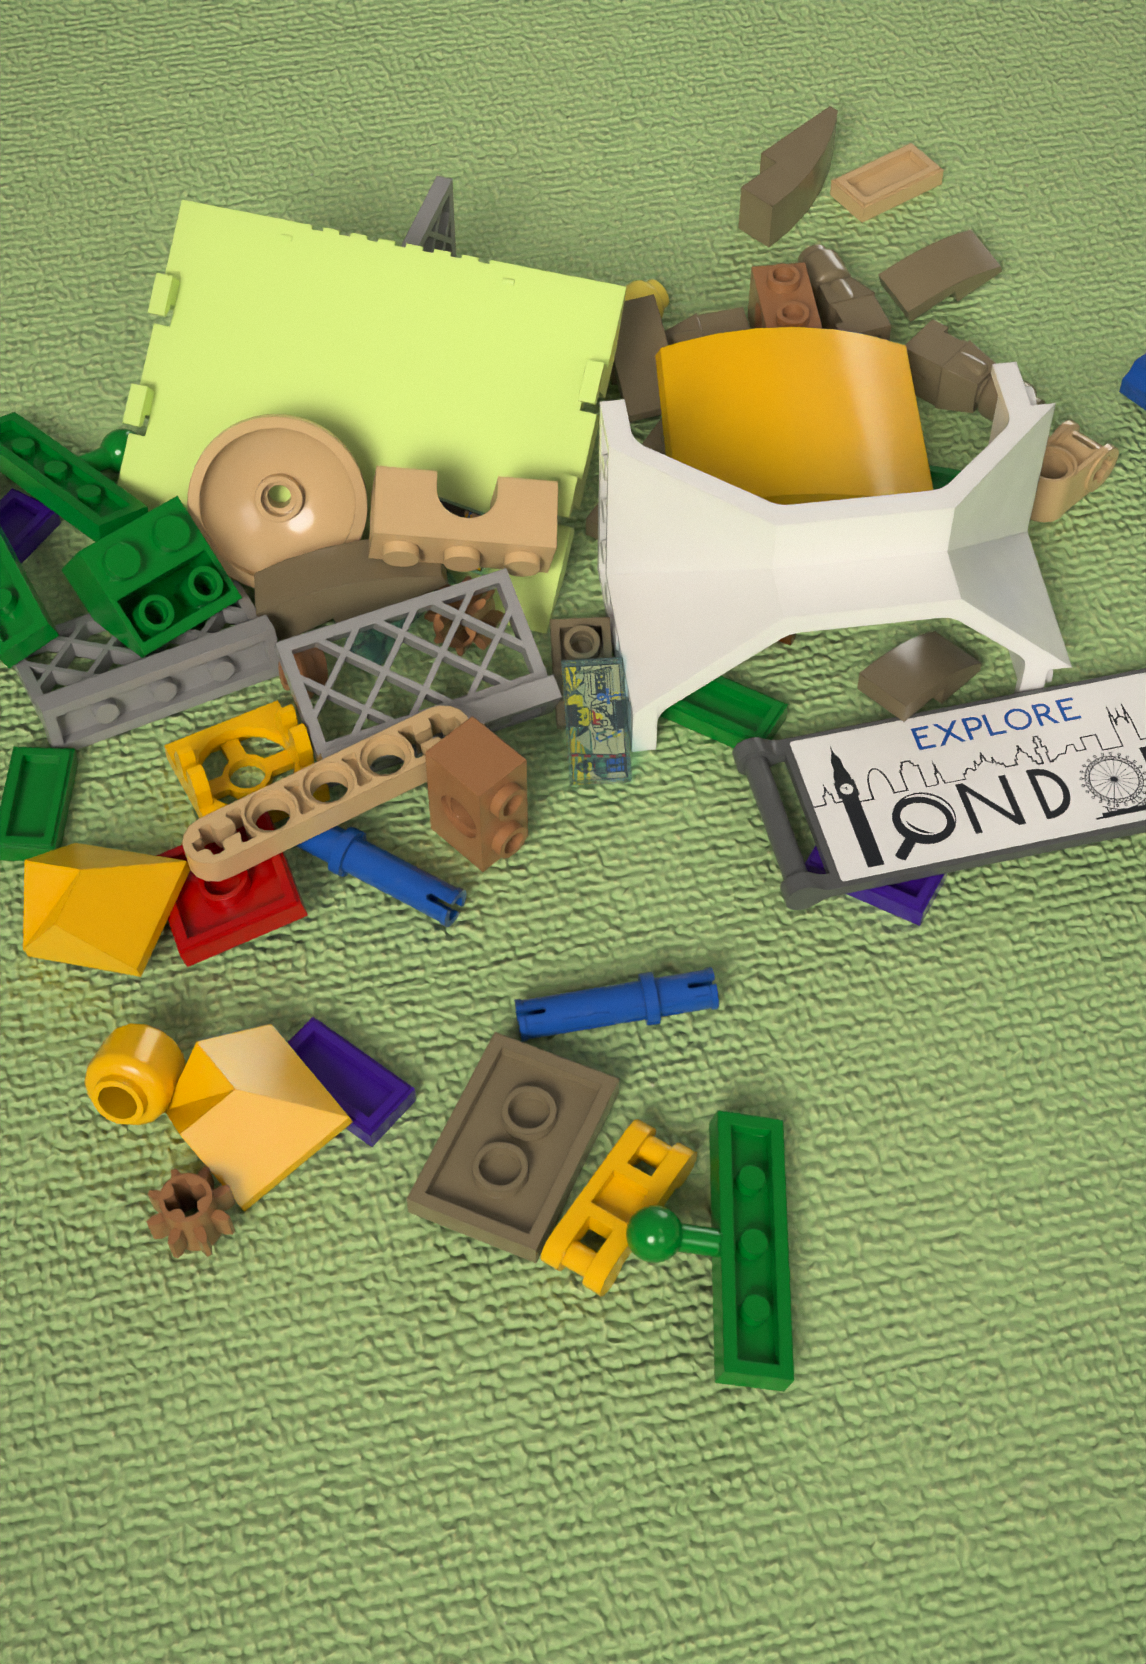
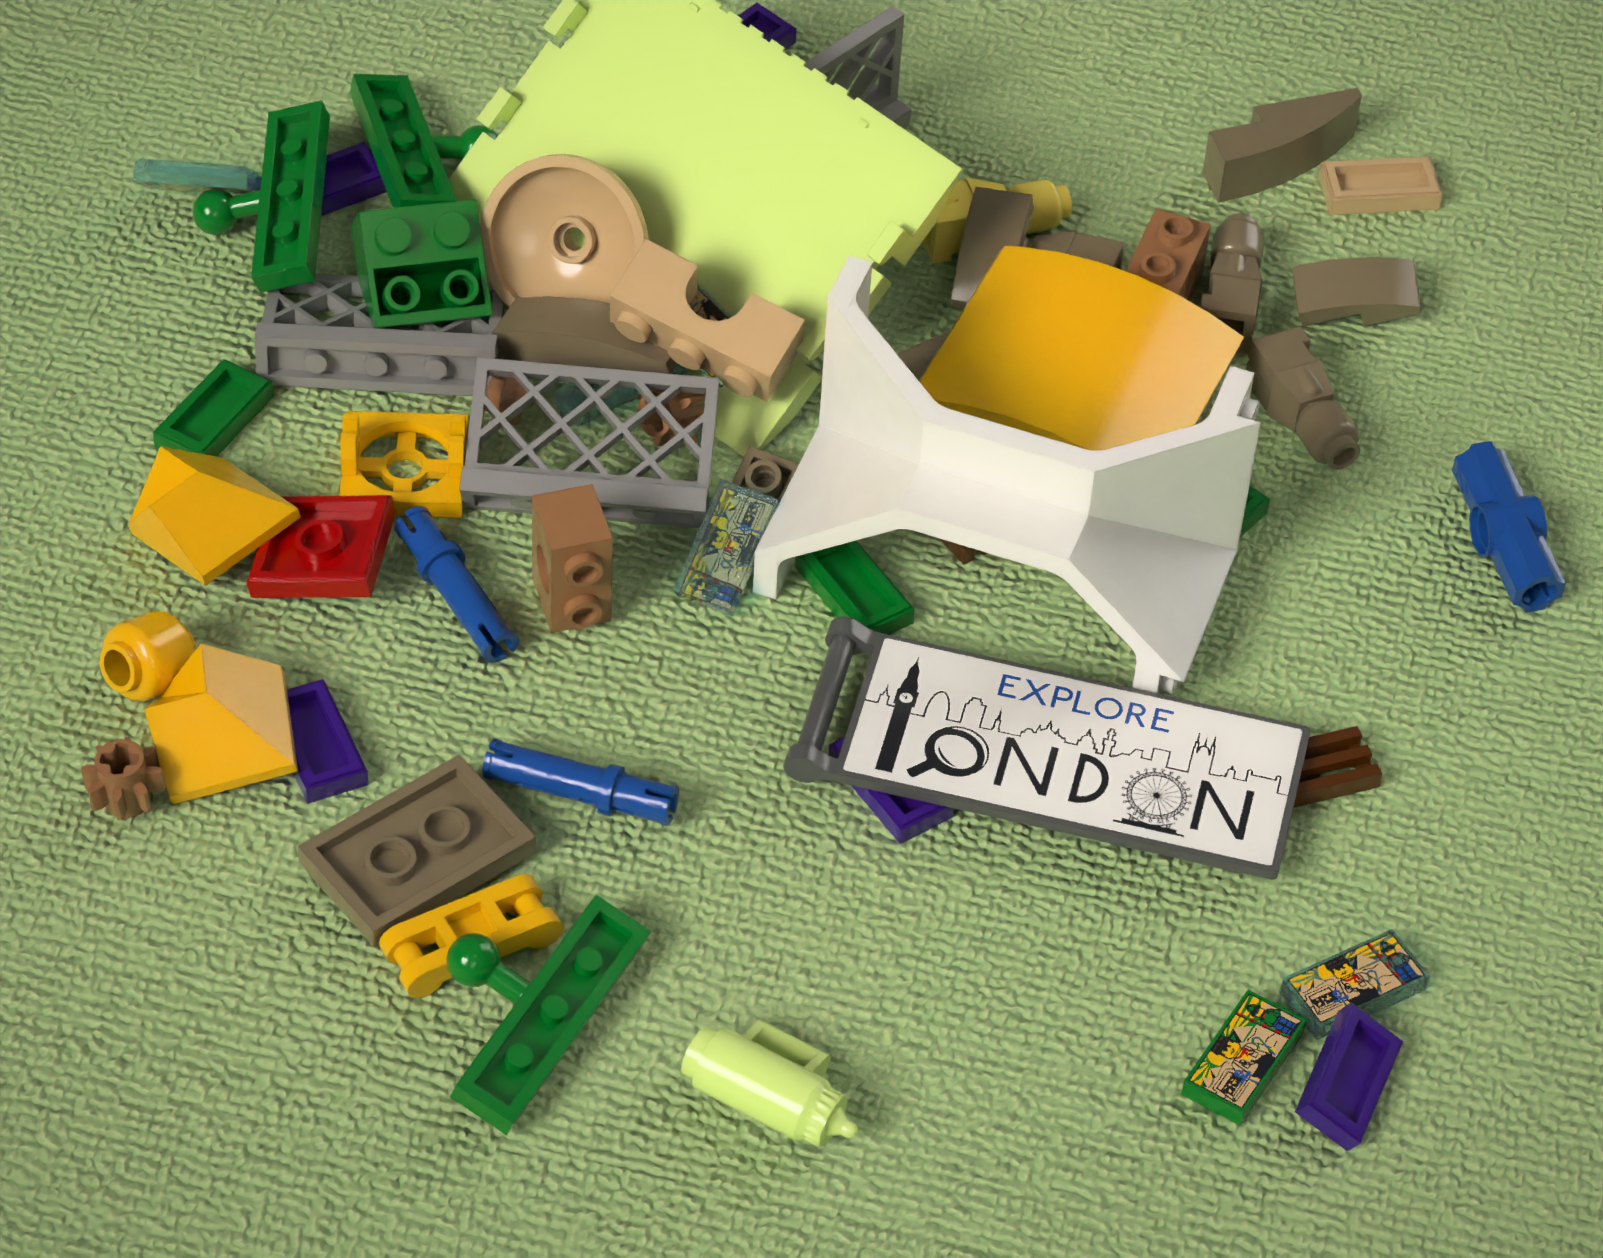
camera: 25 degrees right, 5 degrees down
tan beam [182,705,468,882] -> none
dark tan slope [857,631,982,722] -> none
tan piece [1030,420,1119,523] -> none
none -> yellowish green piece [681,1019,858,1147]

